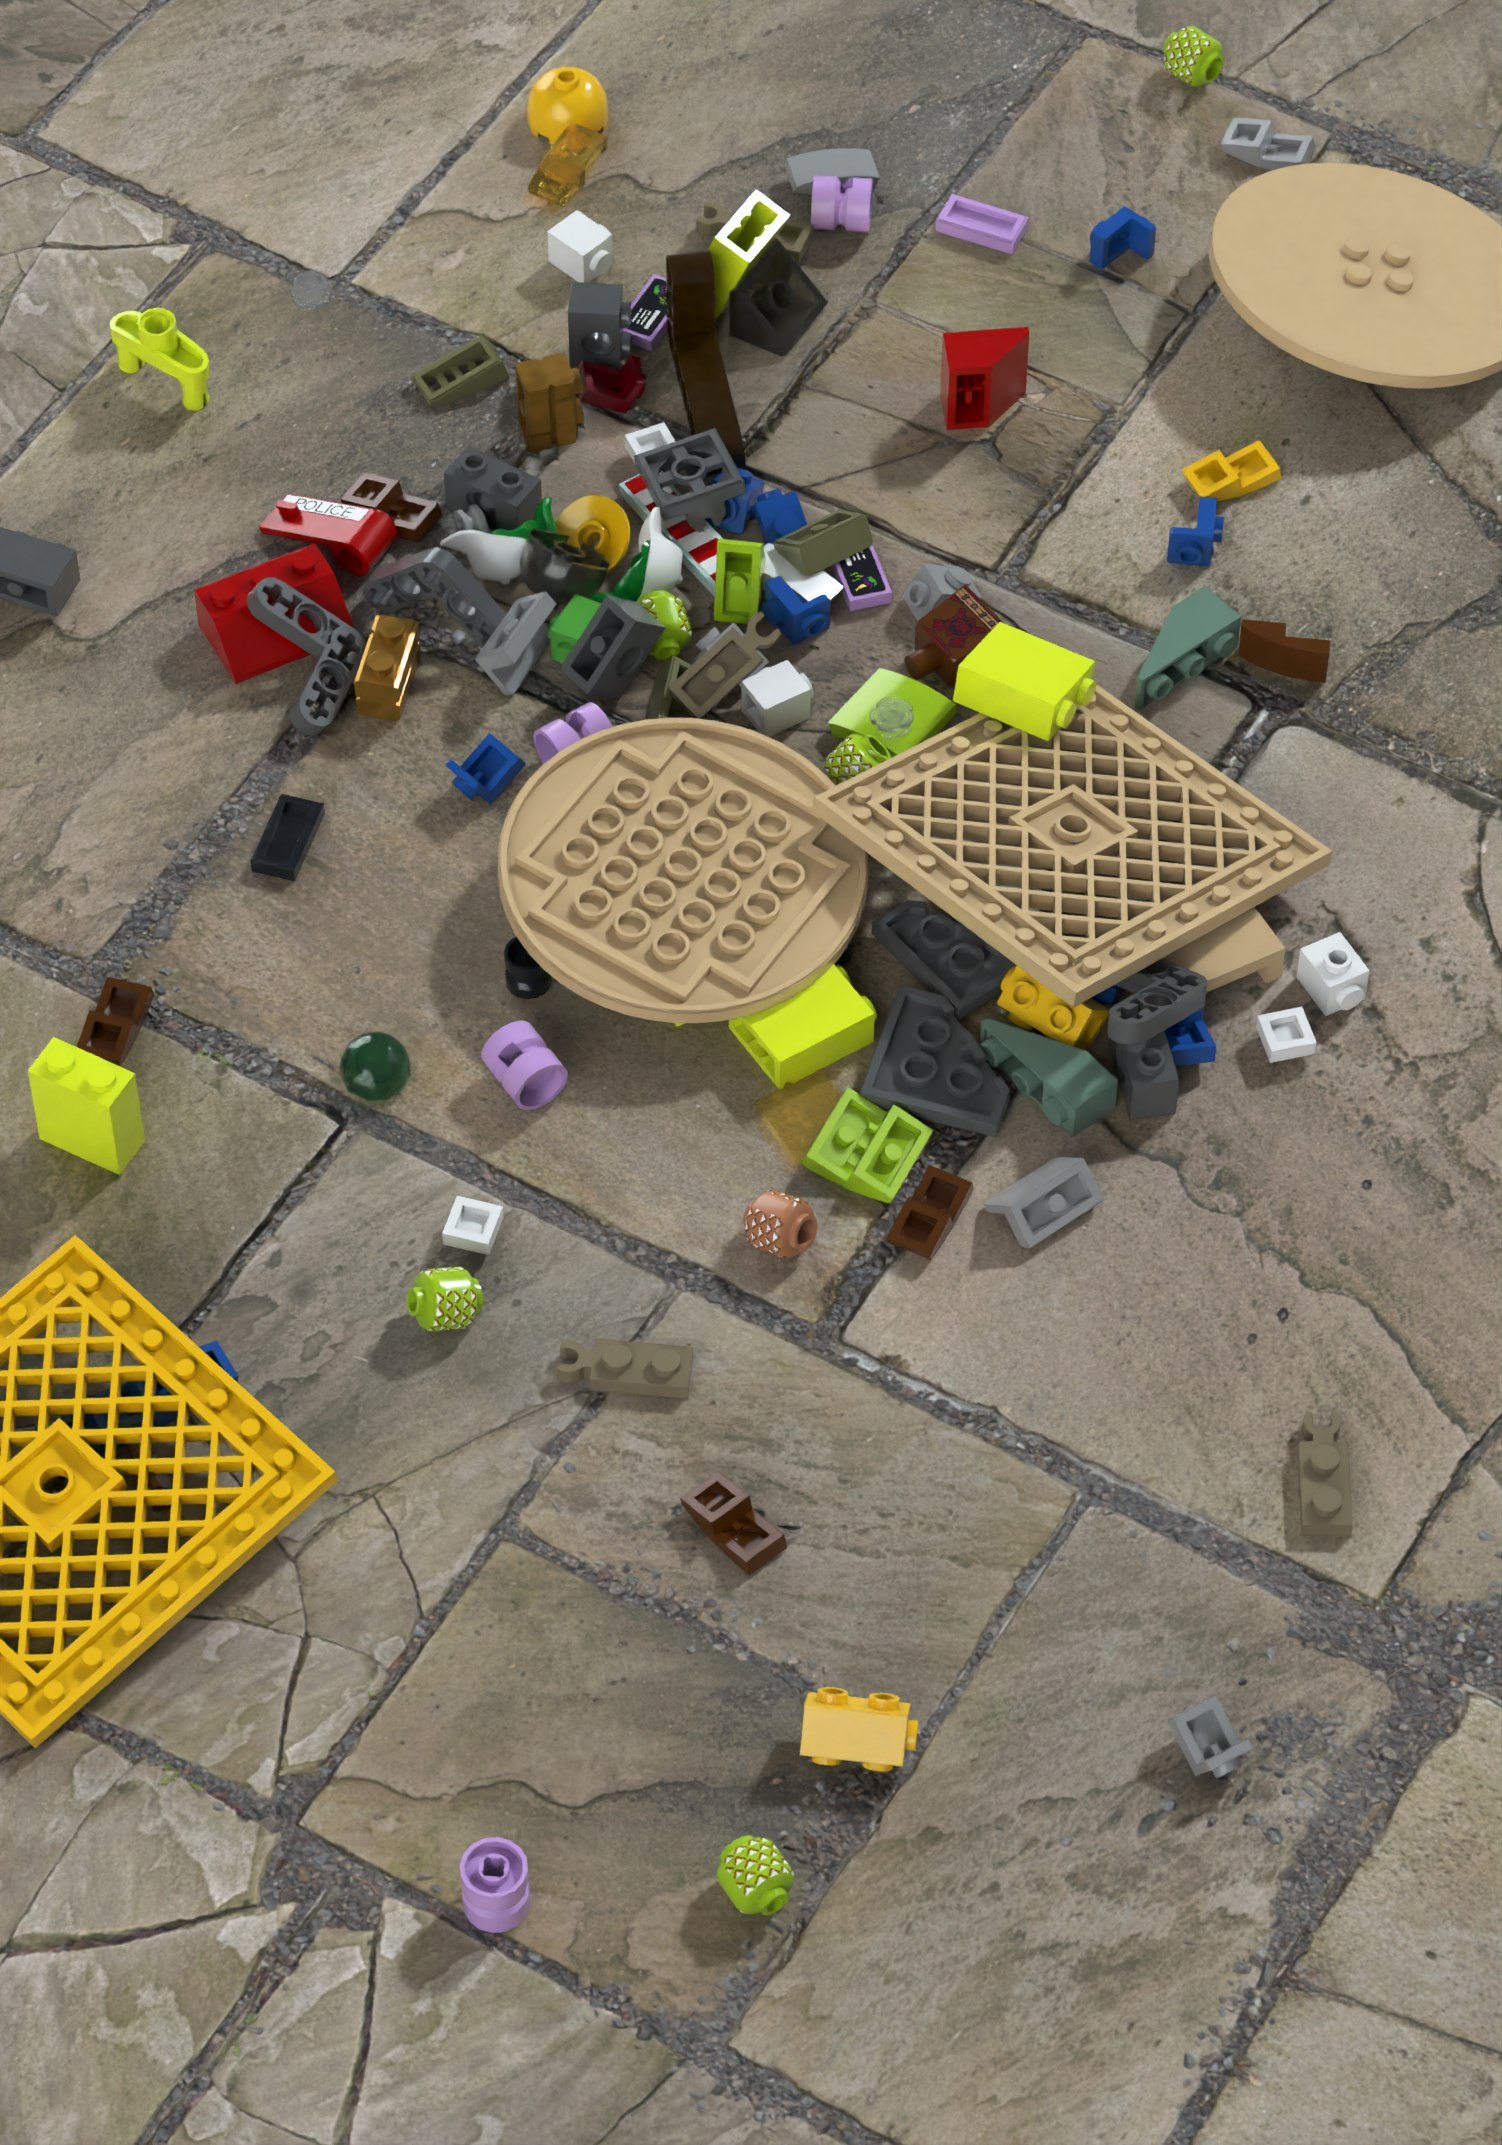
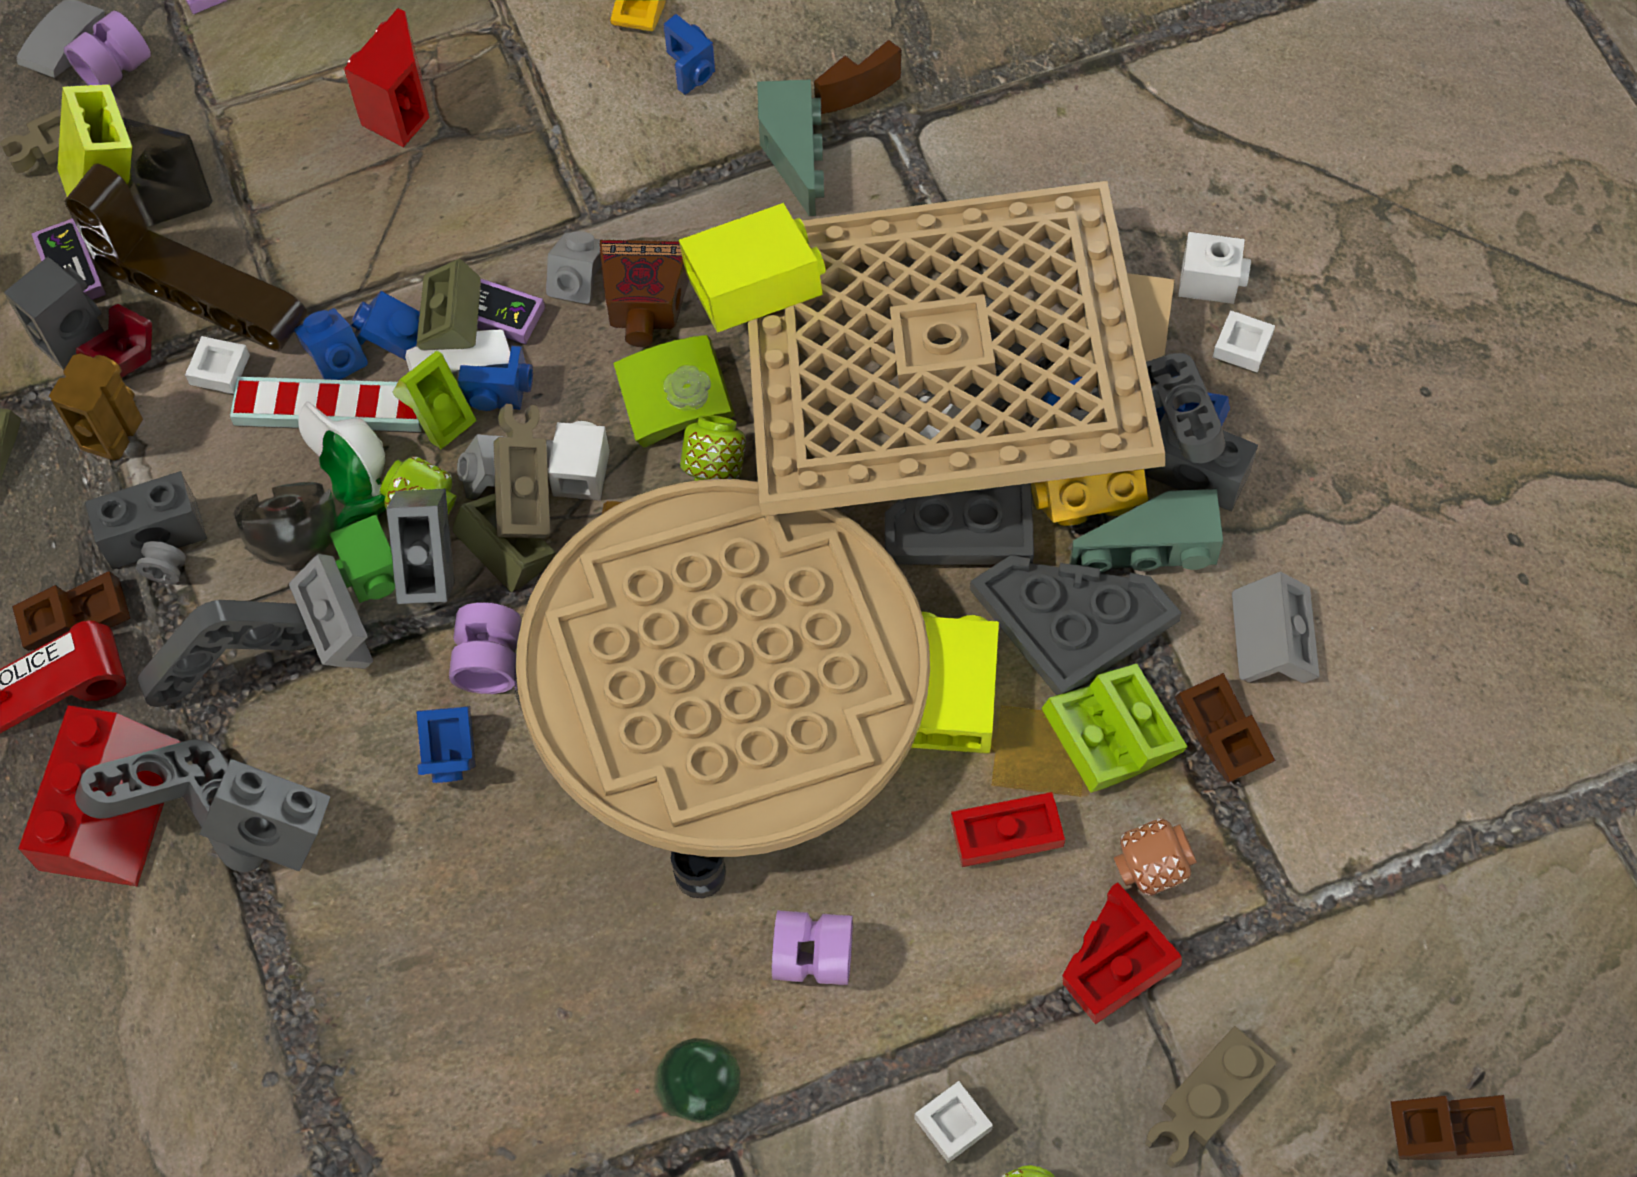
camera: 50 degrees left, 10 degrees up
black tile [251,794,325,881] -> none
pearl gold brick [354,614,421,721] -> none
white hair [440,497,558,584] -> none
yellow dish [552,495,630,581] -> none
dark grey piece [634,428,746,533] -> none
none -> dark grey brick [199,759,331,871]
none -> red plate [950,792,1065,867]
none -> red wing [1062,882,1182,1025]

